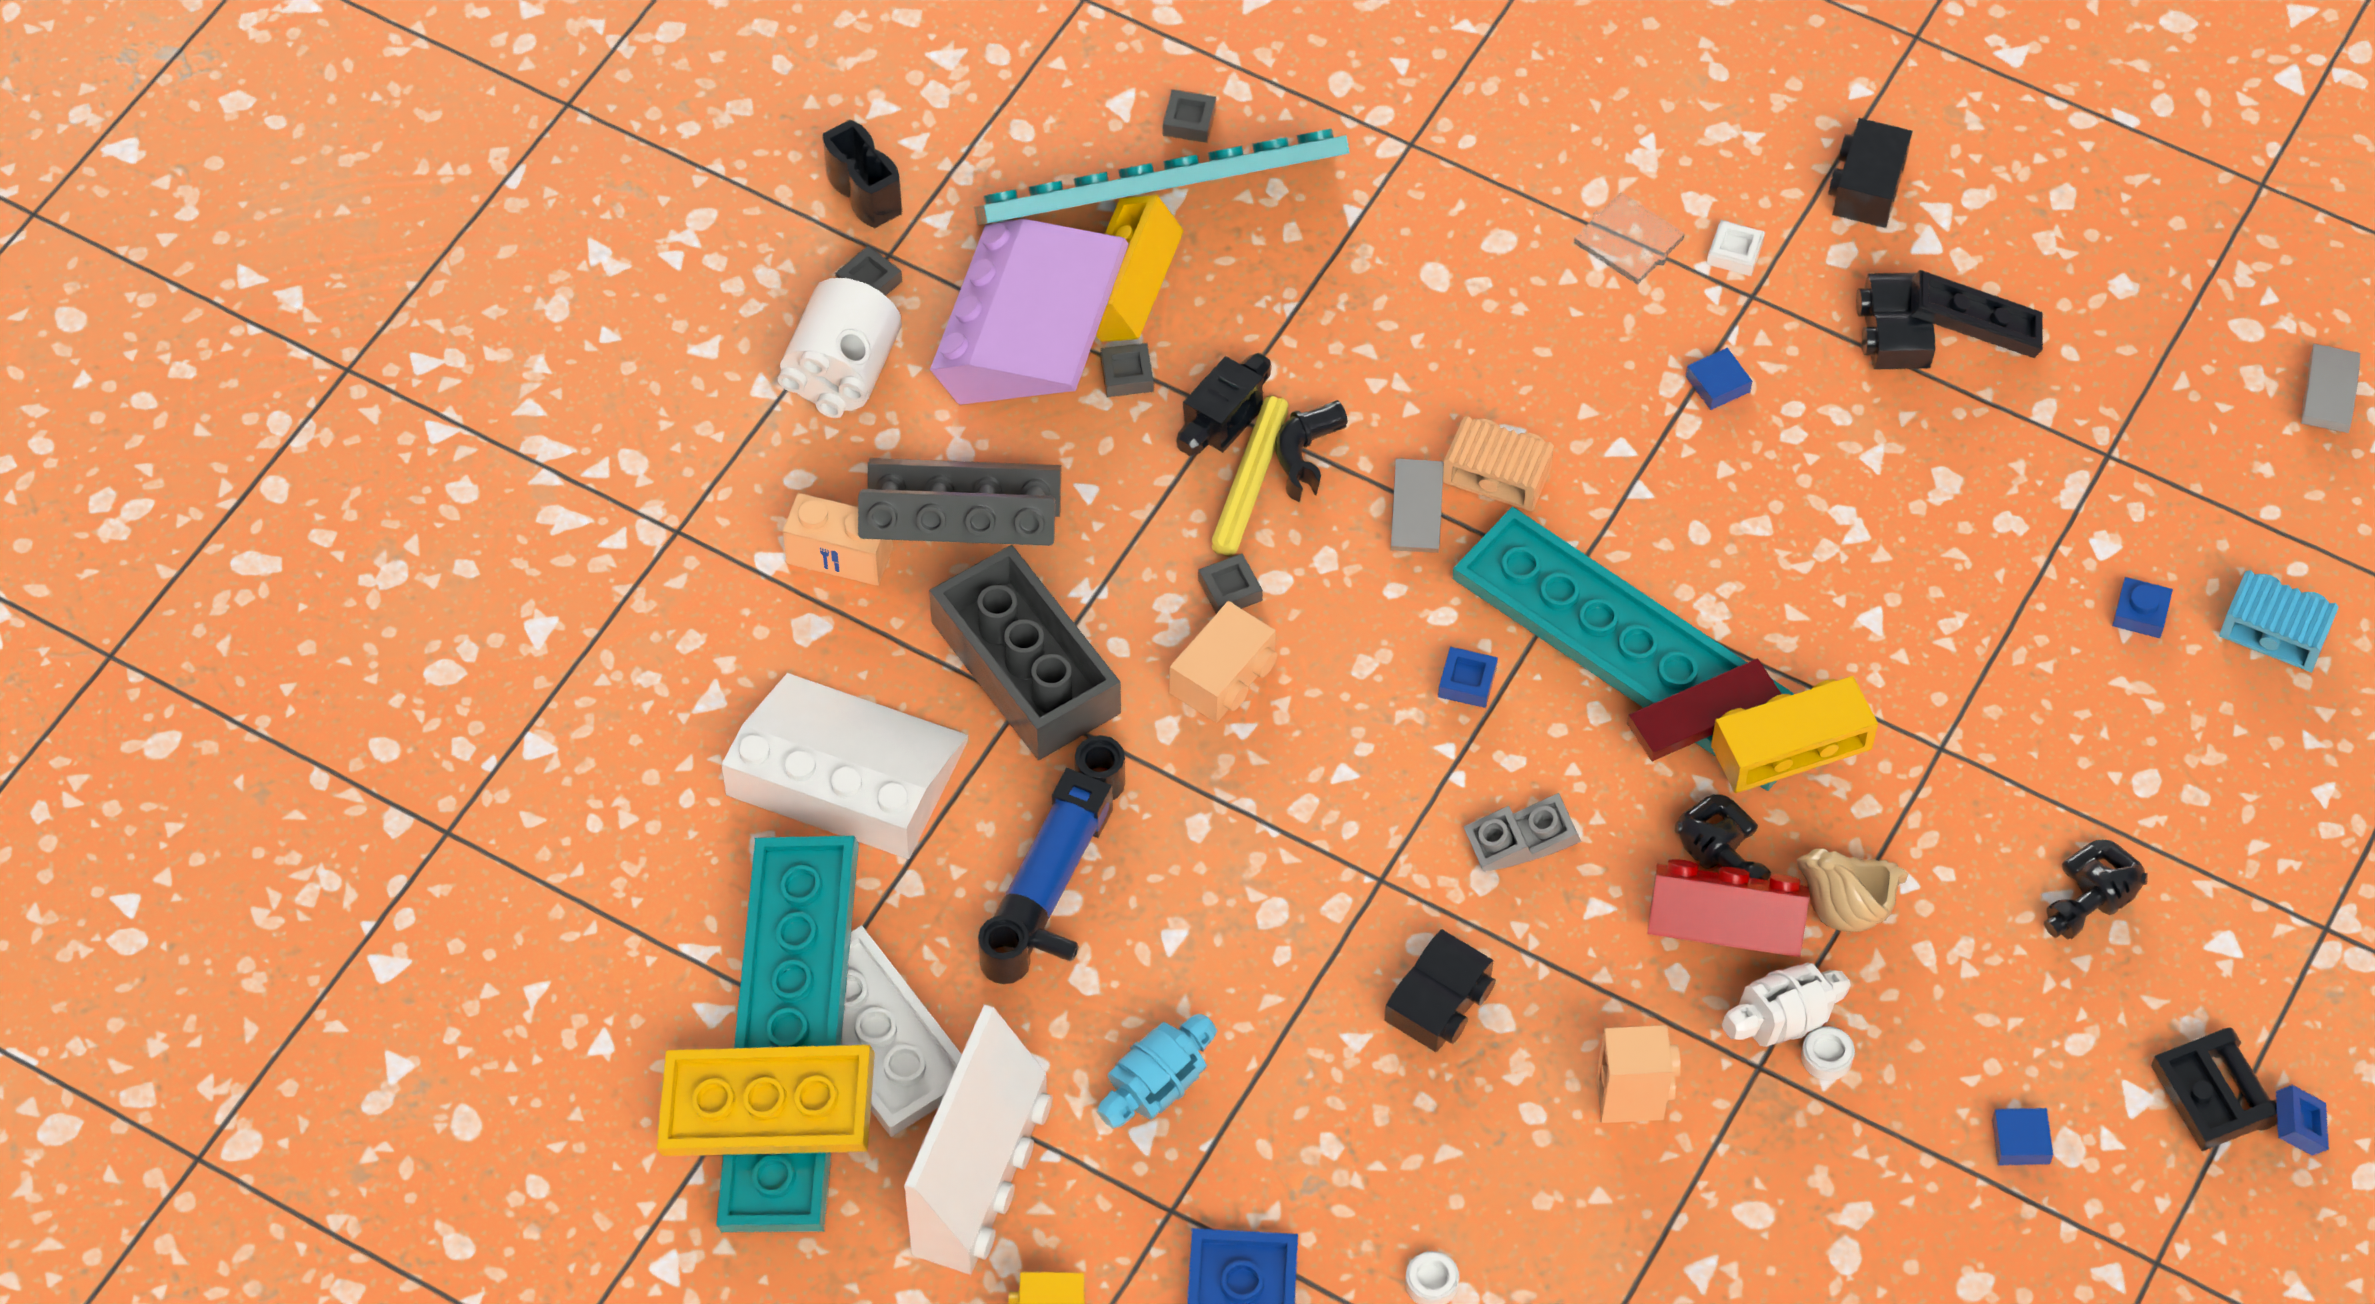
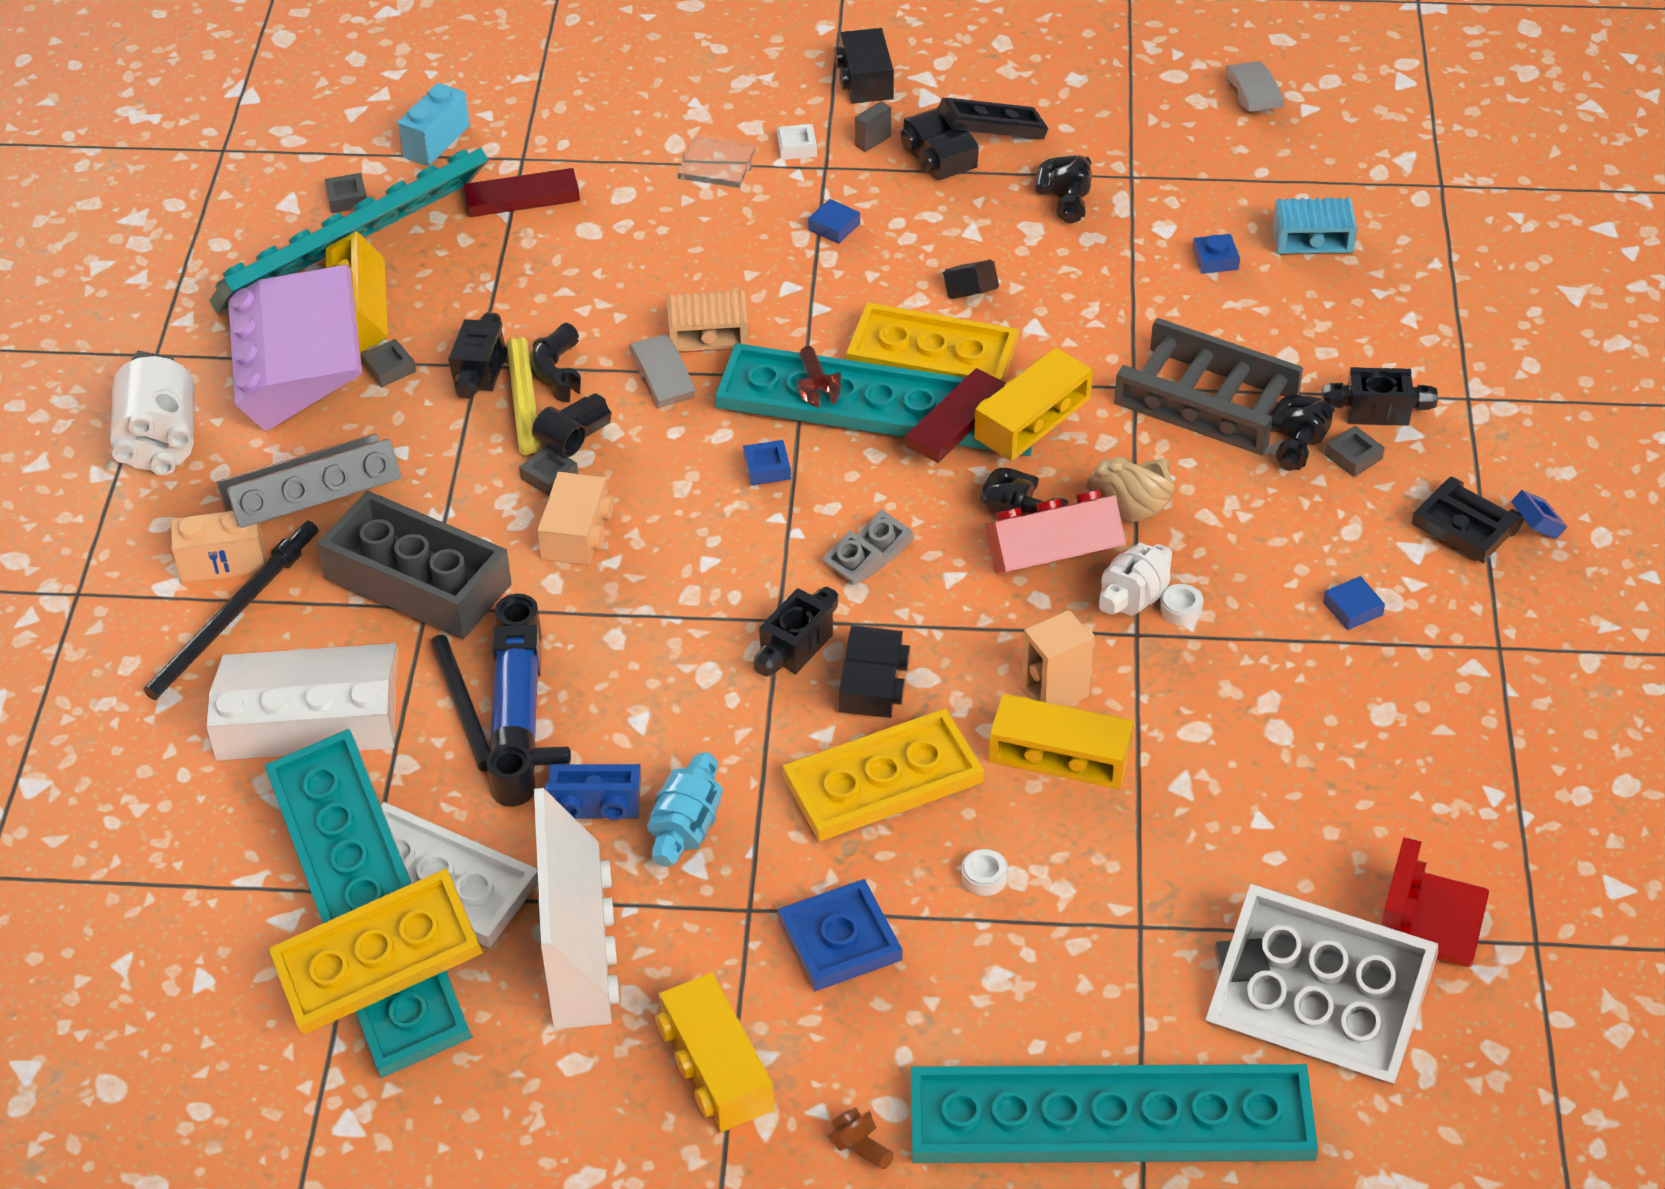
camera: 25 degrees left, 10 degrees down
black brick [823,119,902,228] -> none
none -> black bar [143,520,319,700]
none -> medium azure brick [397,83,471,166]
none -> black bar [431,635,490,772]
none -> dark red tile [464,168,580,217]
none -> black piece [532,393,612,458]
none -> blue bracket [544,764,641,820]
none -> black piece [753,586,839,677]
none -> yellow plate [782,708,985,842]
none -> clear red bar [798,346,841,408]
none -> yellow plate [846,302,1019,381]
none -> dark grey tile [855,101,891,152]
none -> black slope [943,259,999,299]
none -> yellow brick [989,694,1134,789]
none -> black piece [1035,155,1092,223]
none -> dark grey fence [1114,318,1303,456]
none -> black piece [1322,367,1438,426]
none -> dark grey tile [1325,426,1385,477]

